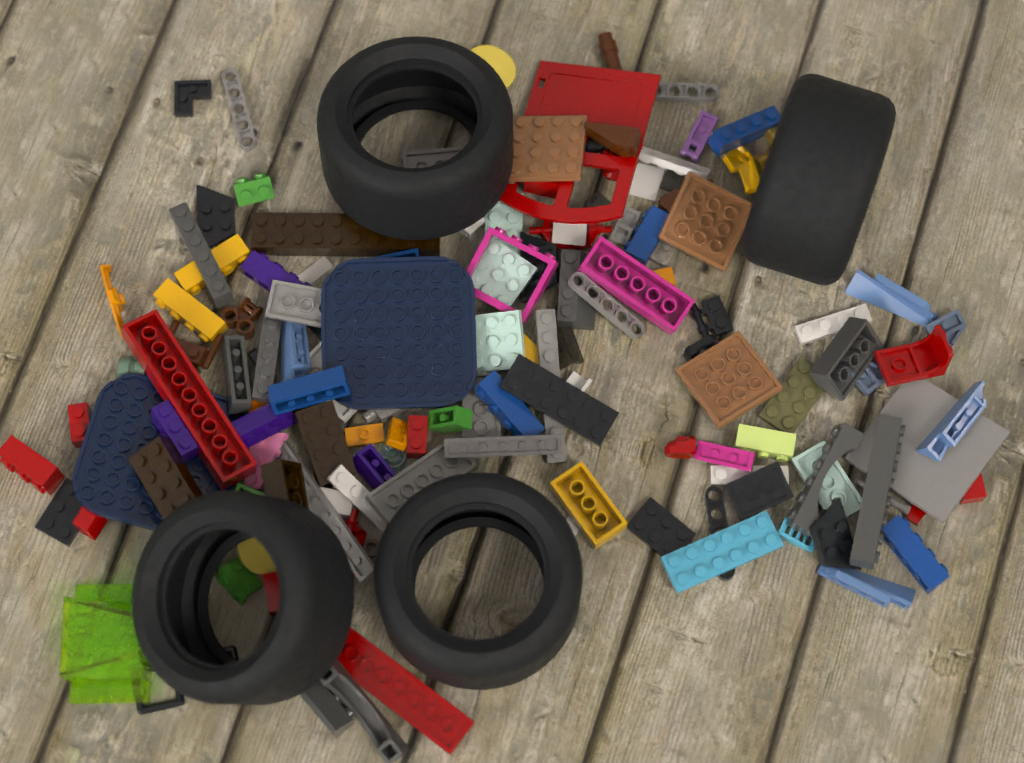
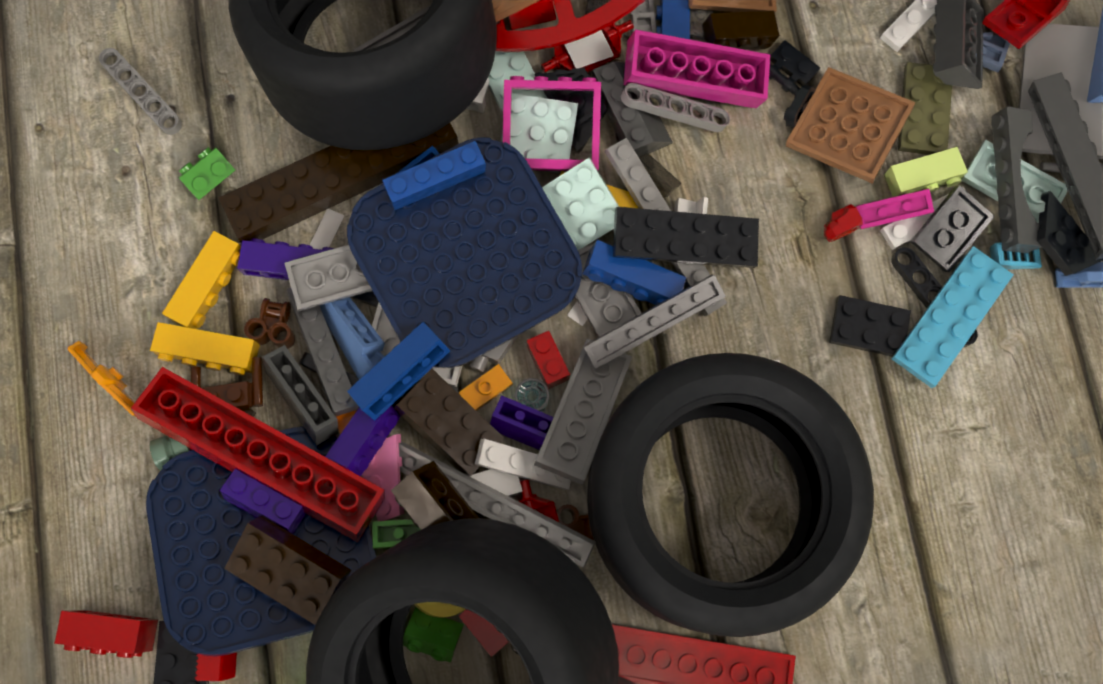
camera: 30 degrees left, 5 degrees up
red brick [68,402,92,448] -> none
dark grey arch [169,202,234,309] -> none
black plate [174,80,212,117] -> none
black wing [196,185,236,248] -> none
light orange plate [386,417,408,451] -> none
bright green brick [428,405,473,434] -> none
yellow brick [550,461,628,550] -> none
none -> blue brick [382,141,486,210]
none -> dark brown brick [702,11,780,50]

